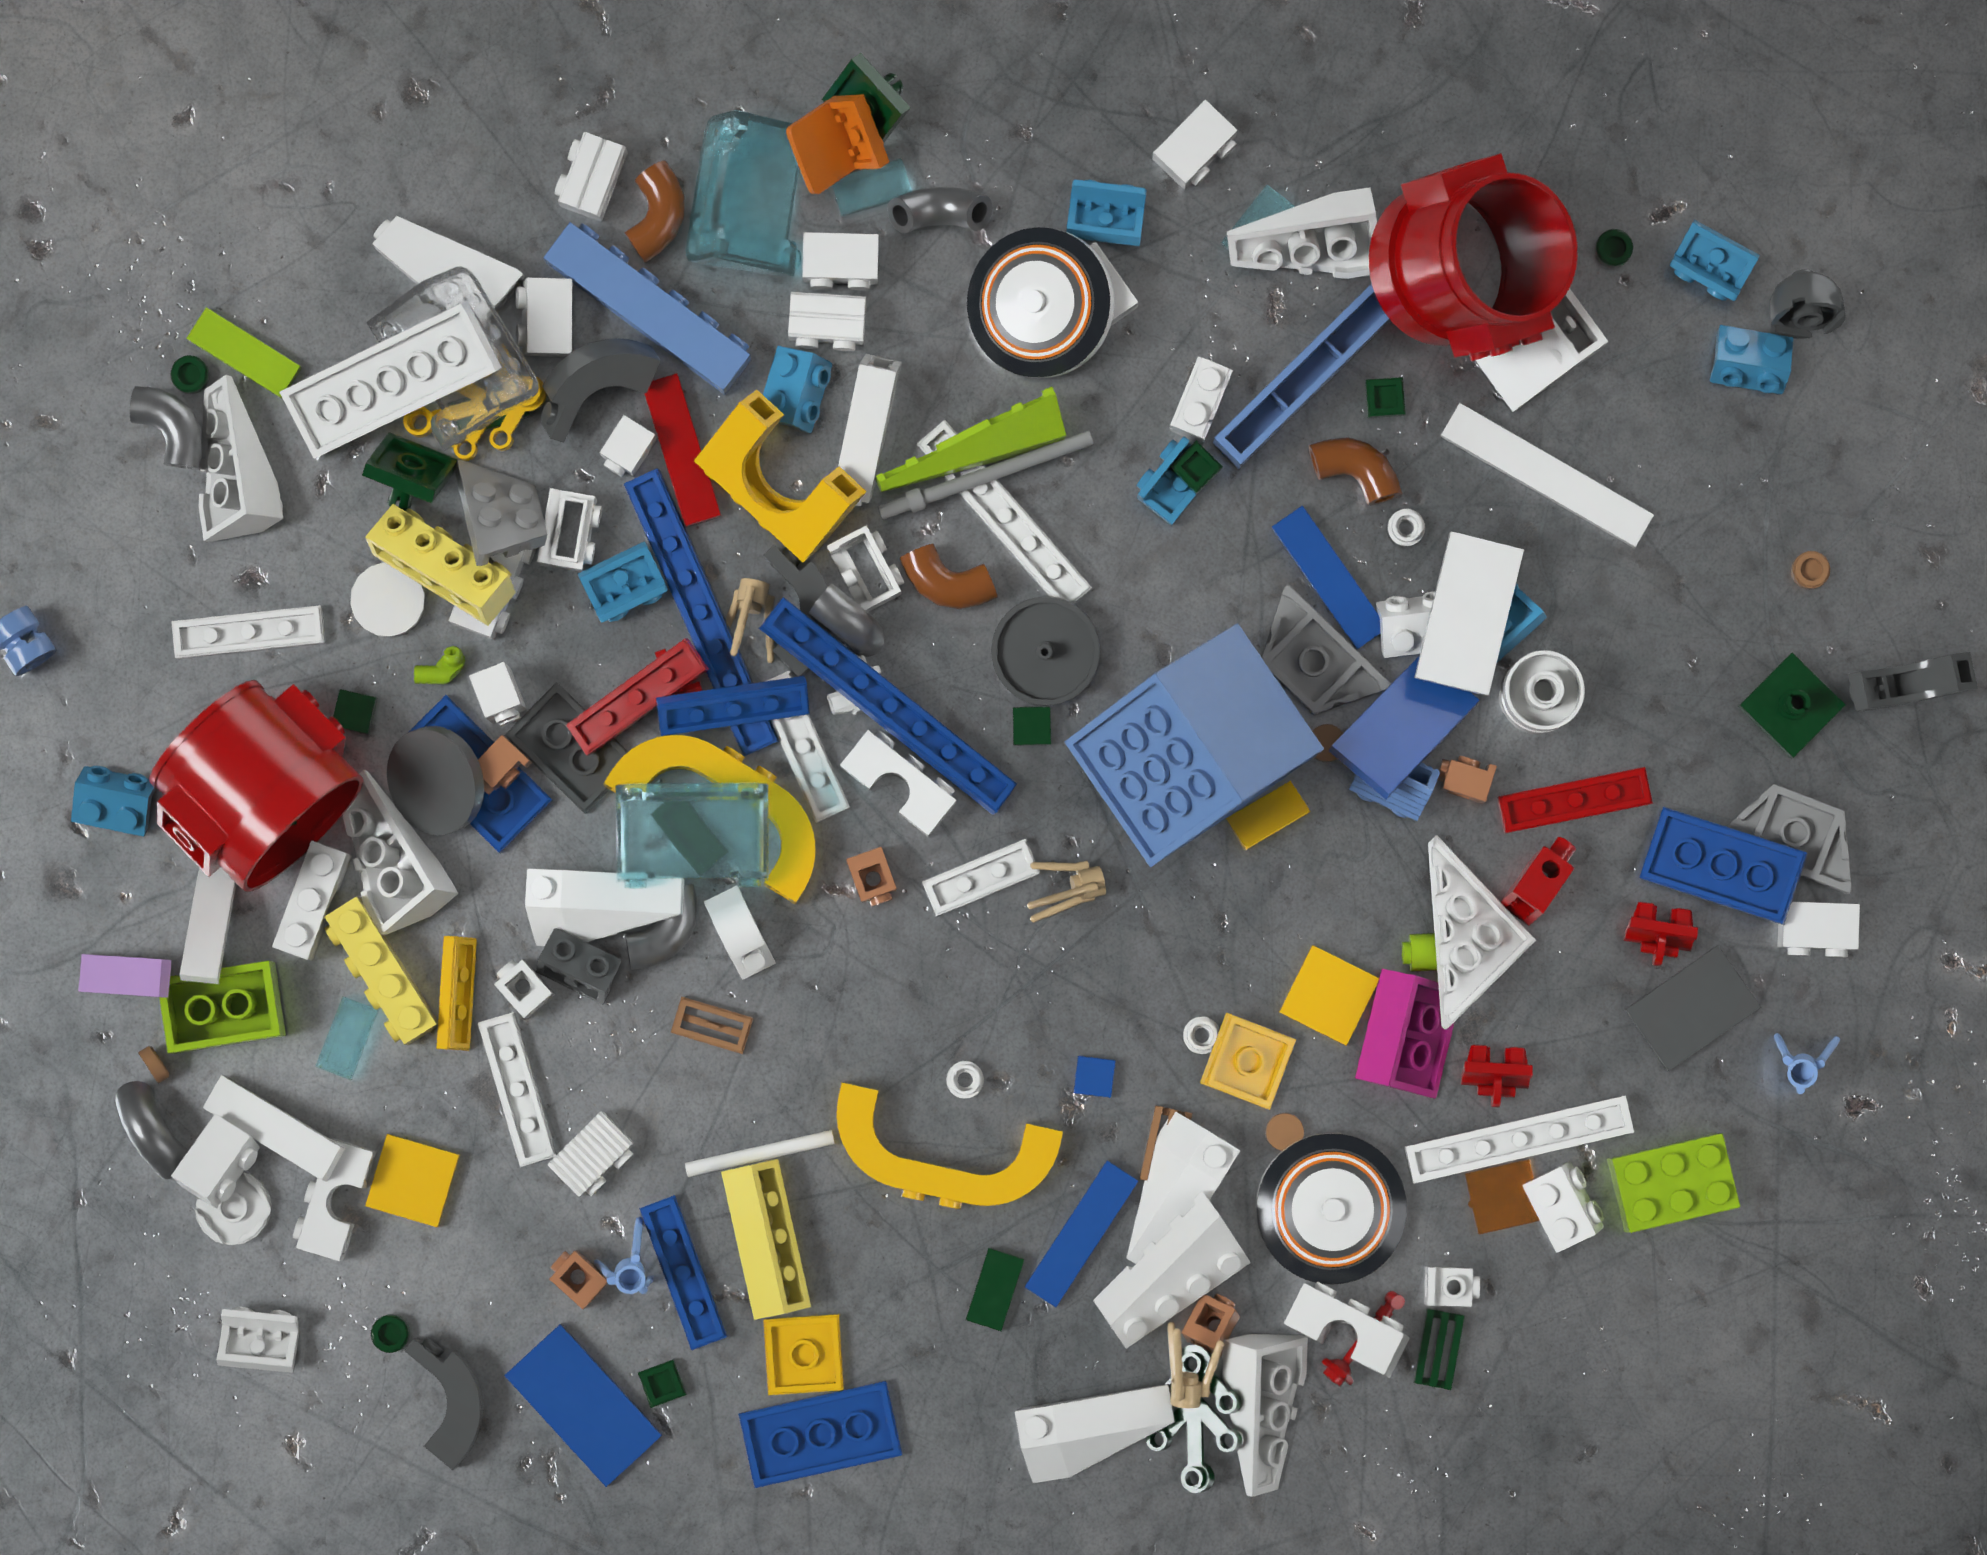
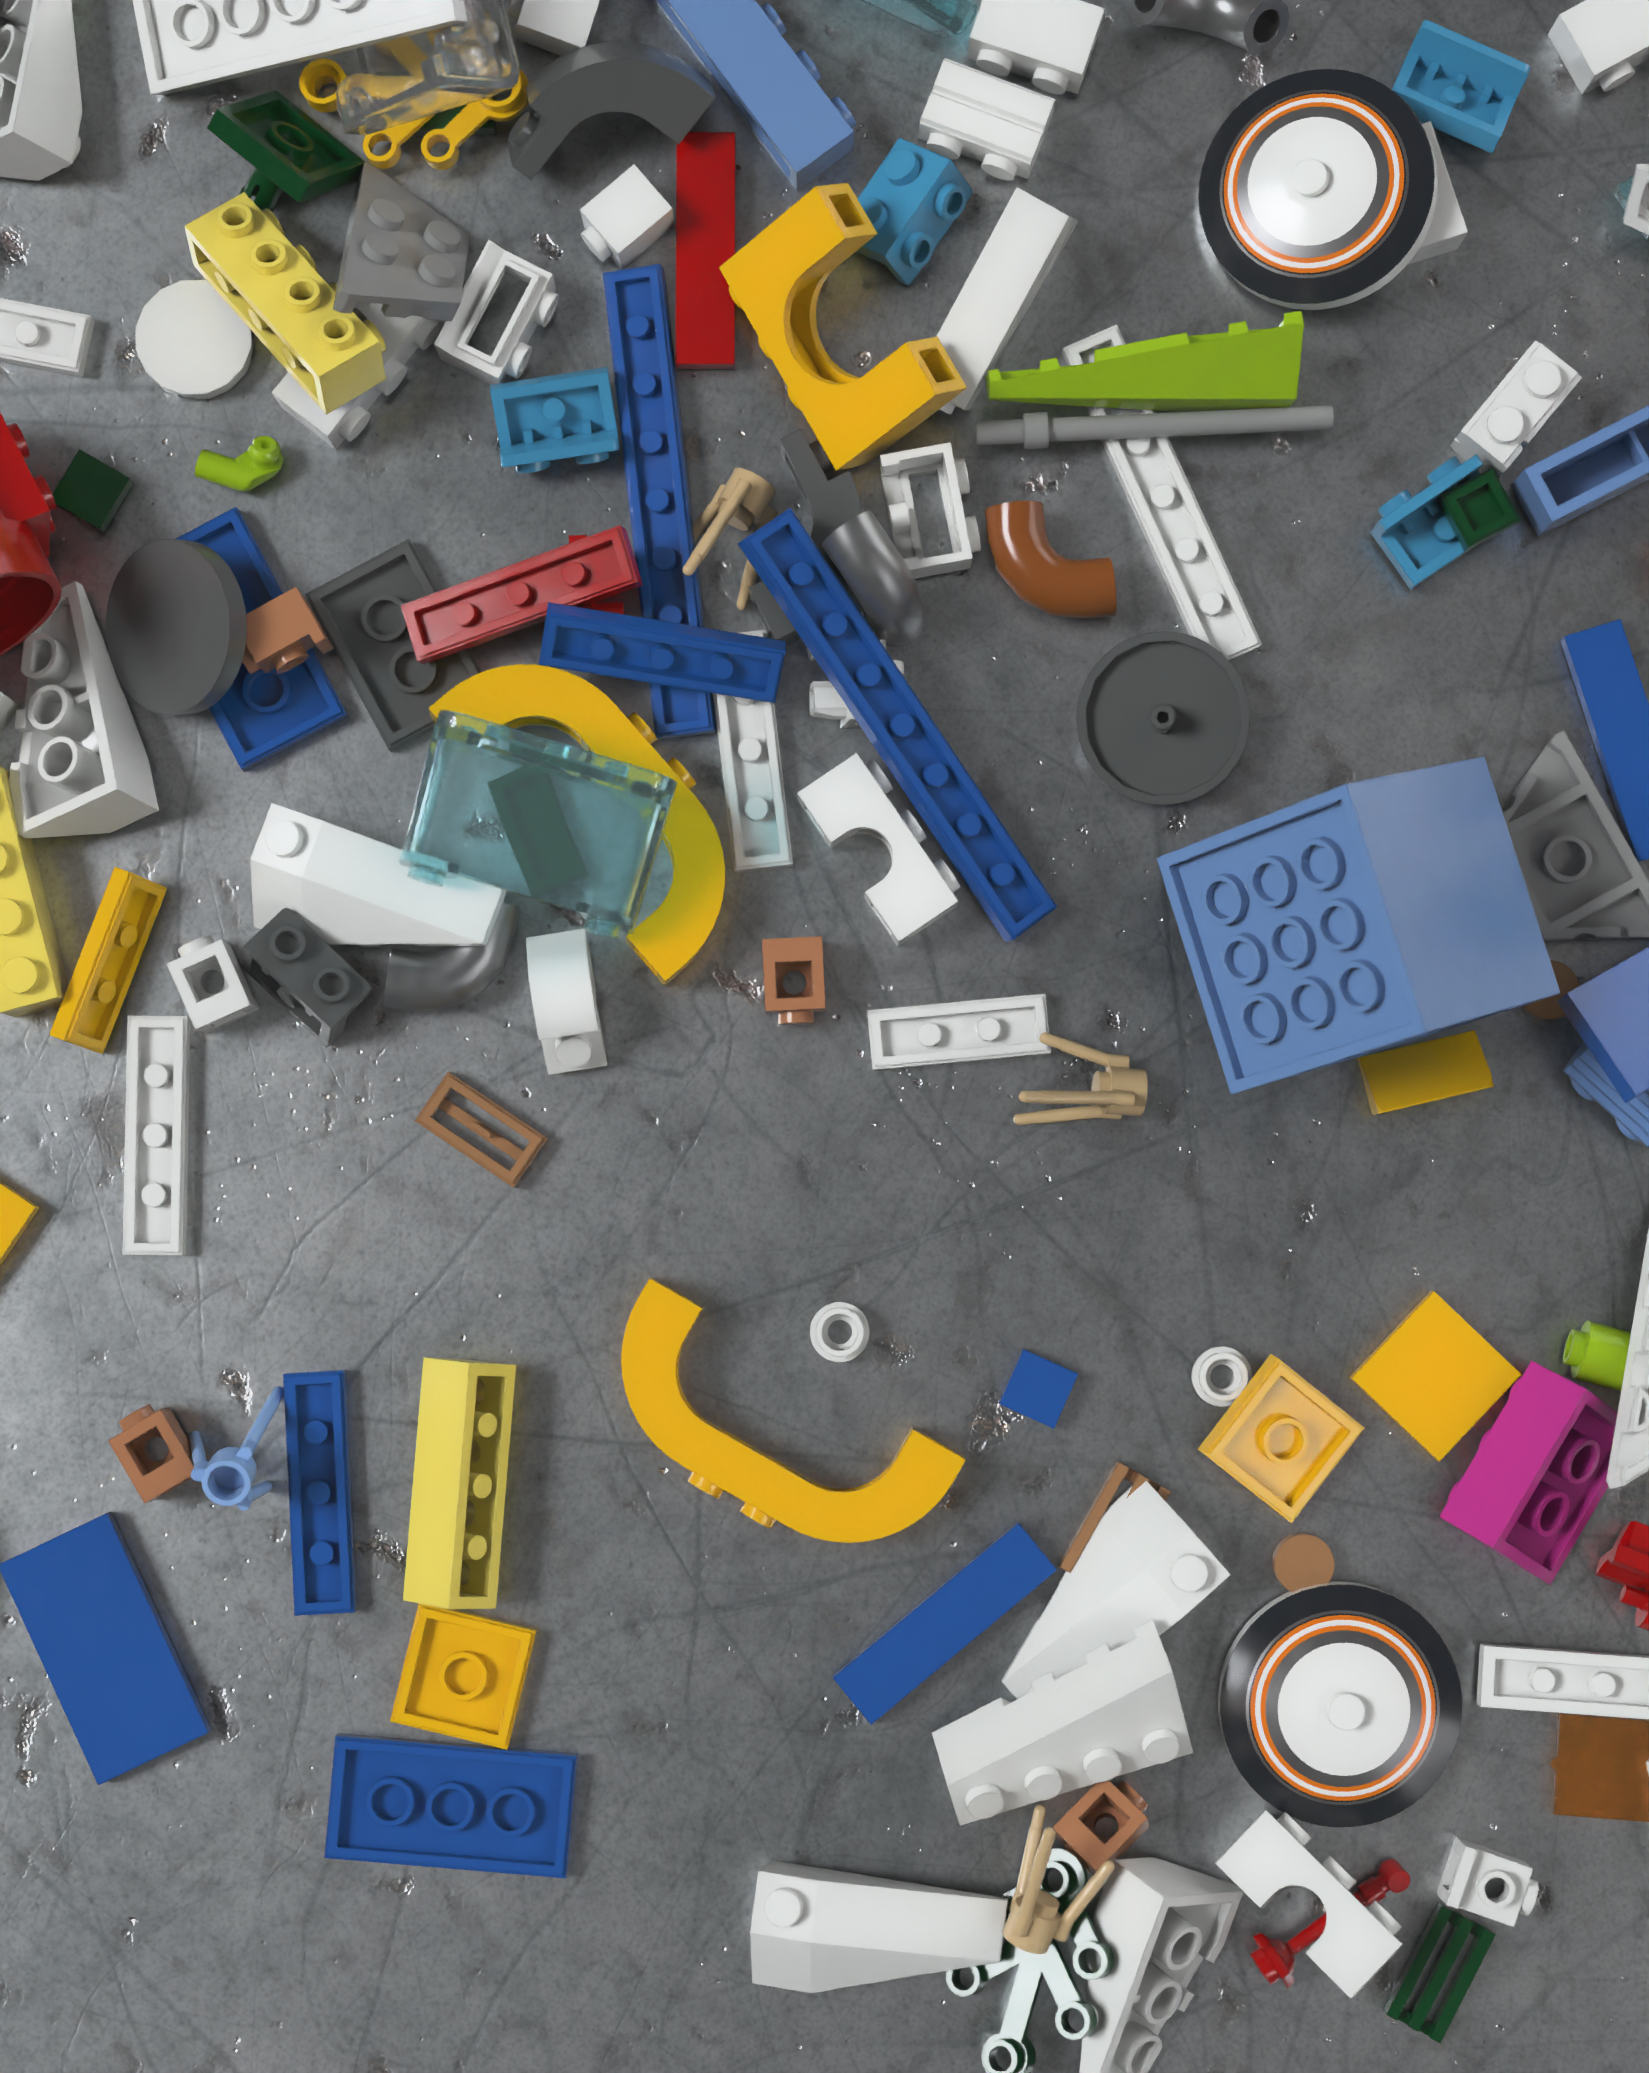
camera: 20 degrees right, 0 degrees up
white brick [469,662,527,726] -> none
white brick [547,1111,635,1197] -> none
dark green tile [638,1359,687,1408] -> none
white bar [685,1130,835,1177] -> none
dark green tile [966,1248,1025,1332] -> none
dark green tile [1013,707,1051,746] -> none

